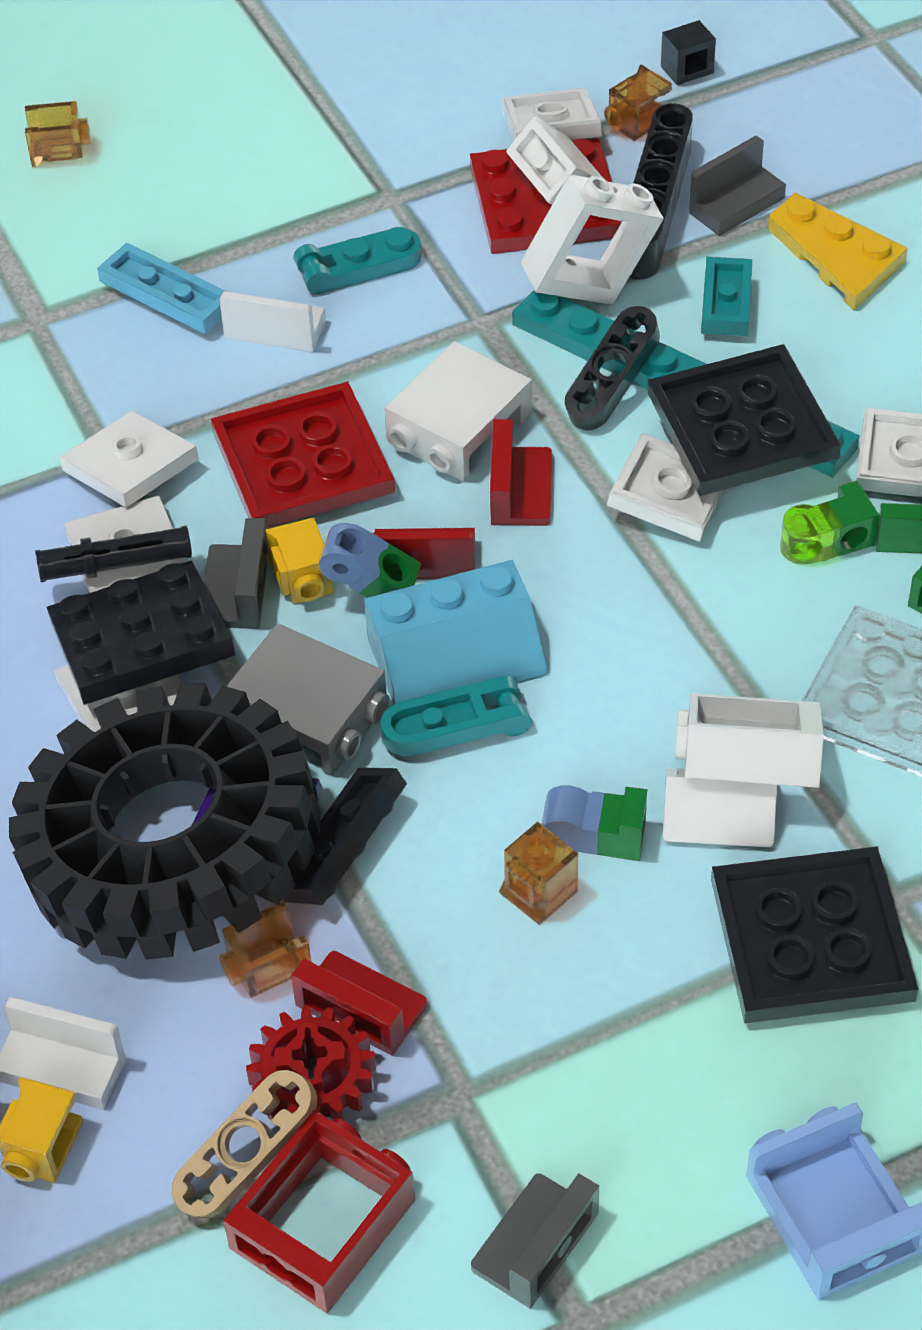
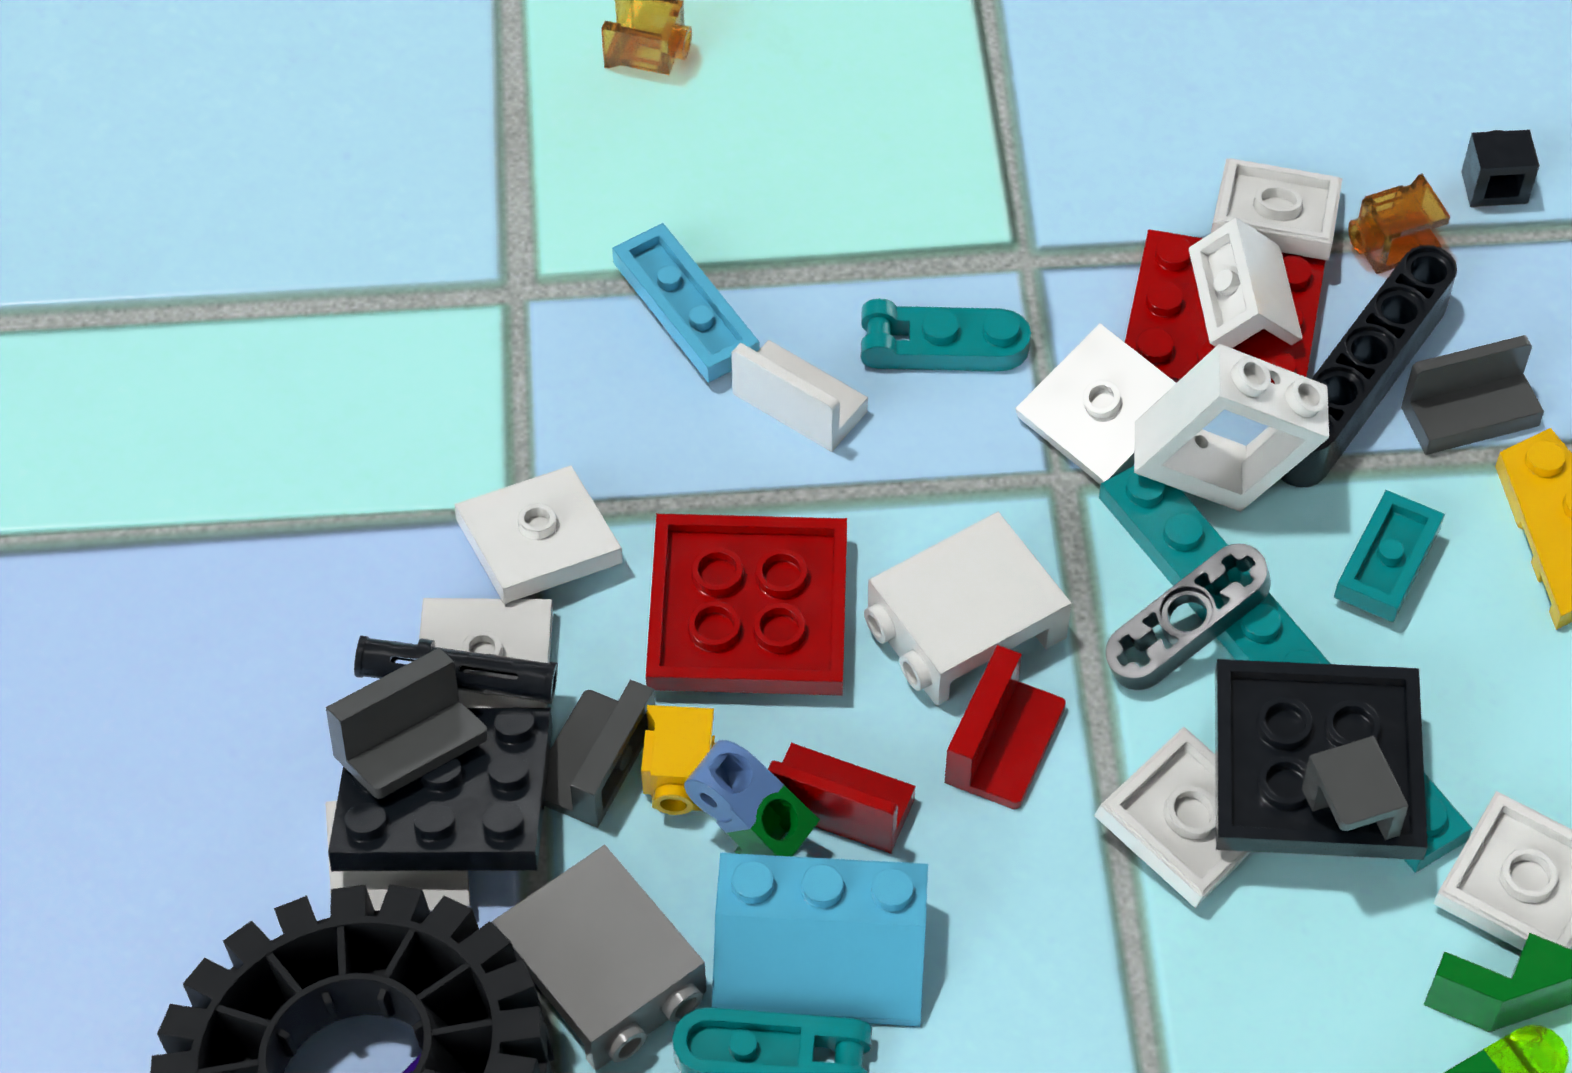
camera: 20 degrees right, 5 degrees up
leg [780,481,880,565] -> none
none -> dark grey panel [325,648,488,798]
none -> white plate [1015,323,1176,485]
none -> dark grey panel [1302,736,1408,840]

